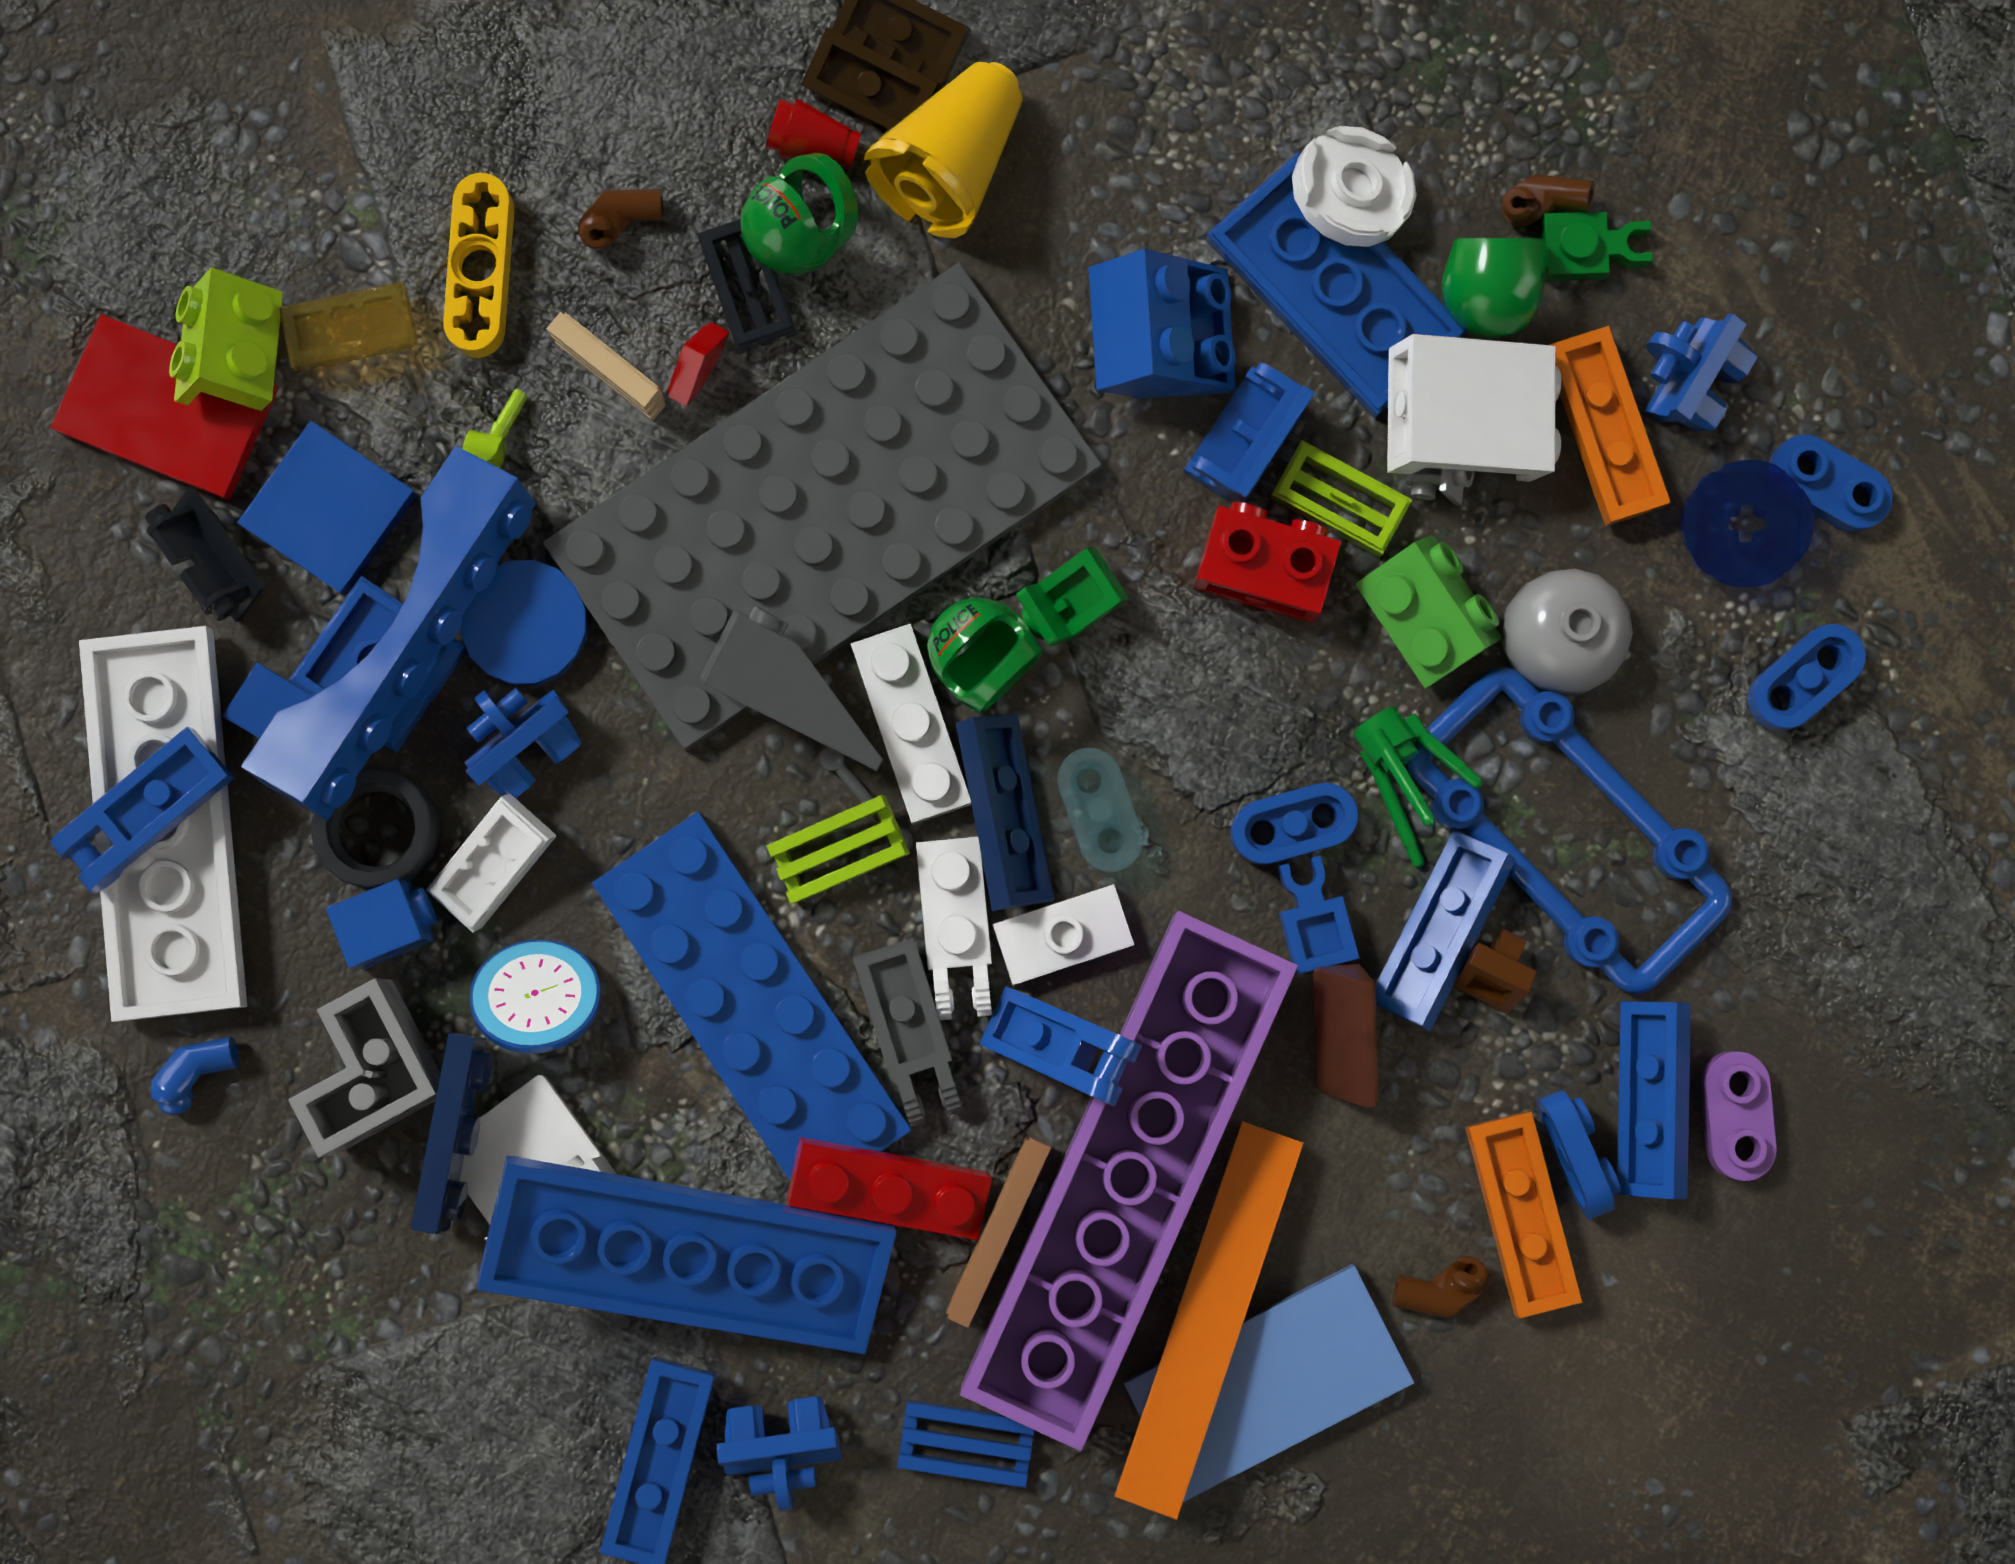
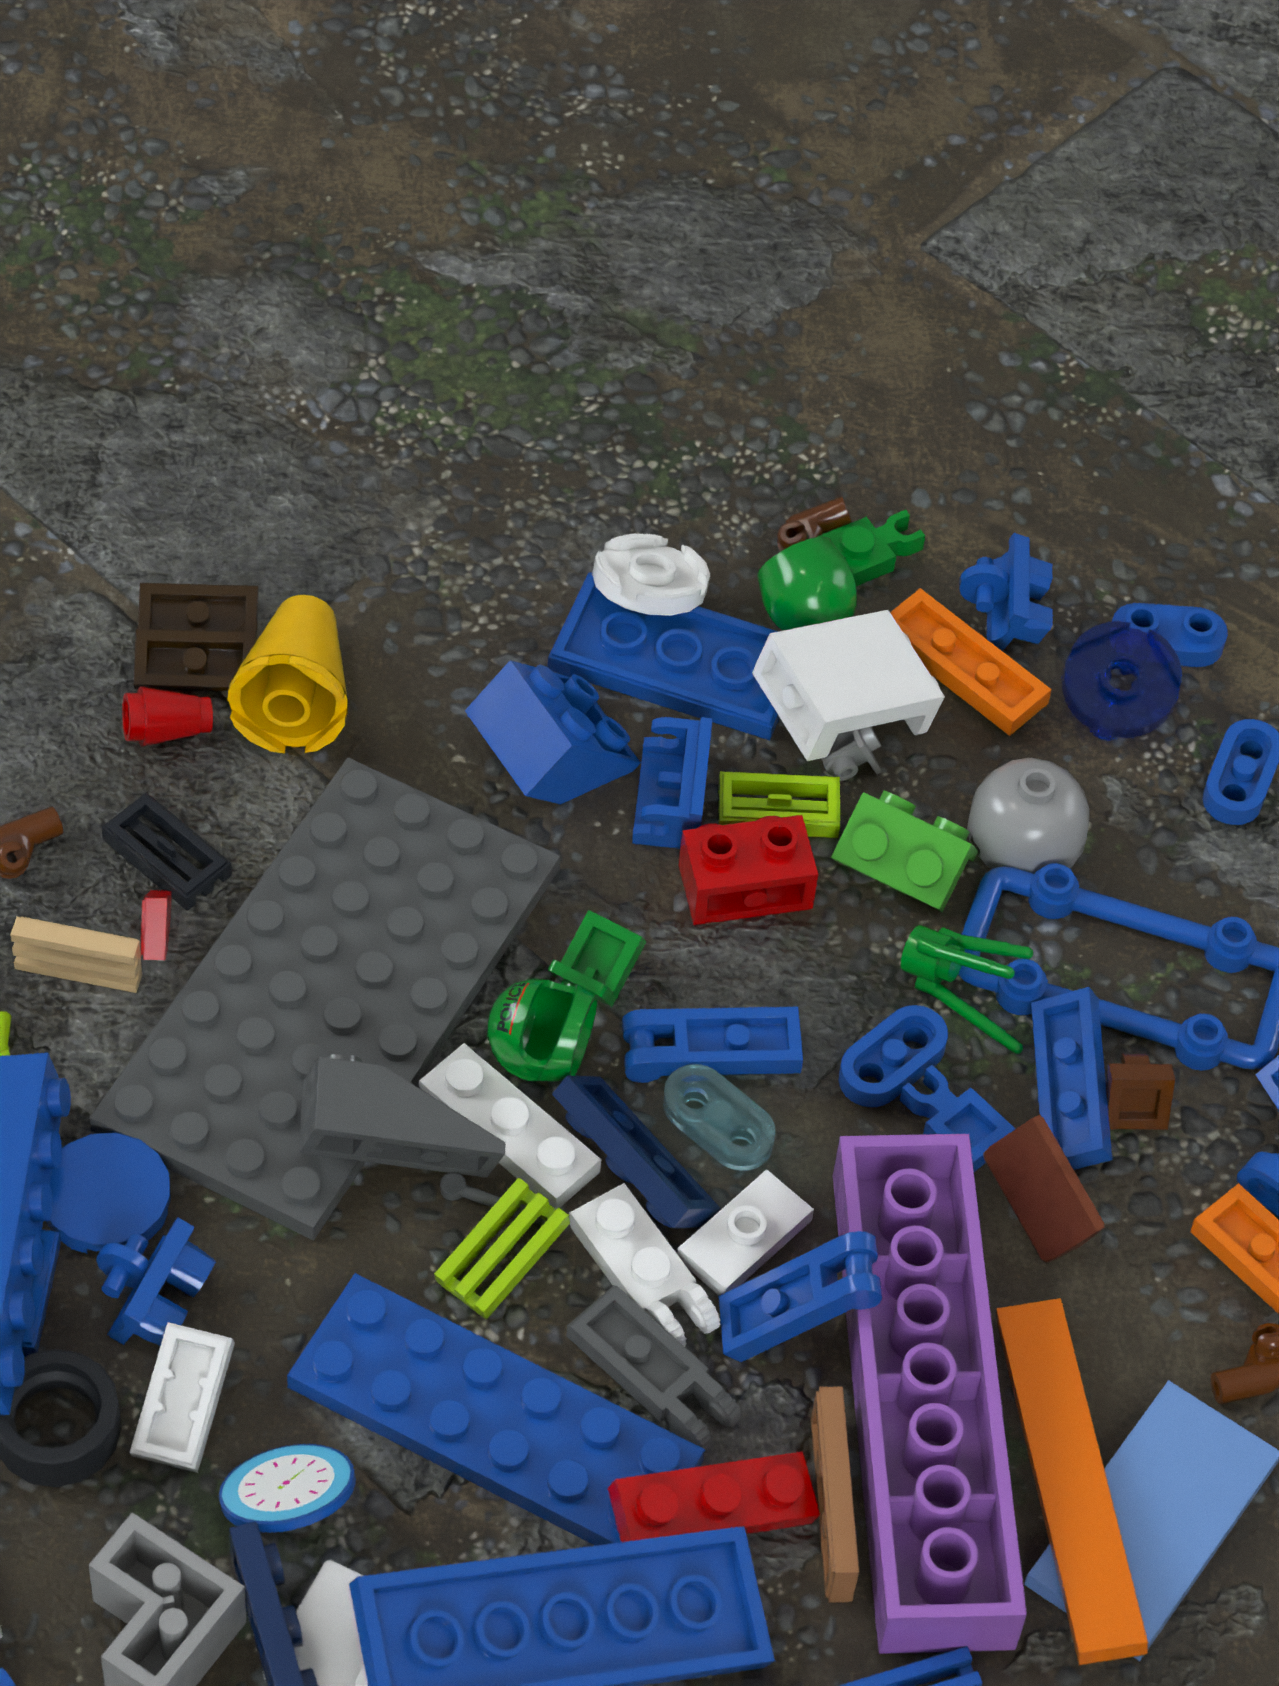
camera: 30 degrees left, 30 degrees down
blue brick [326,879,437,970] -> none
green helmet [740,153,858,274] -> none
none -> blue plate [622,1007,803,1083]

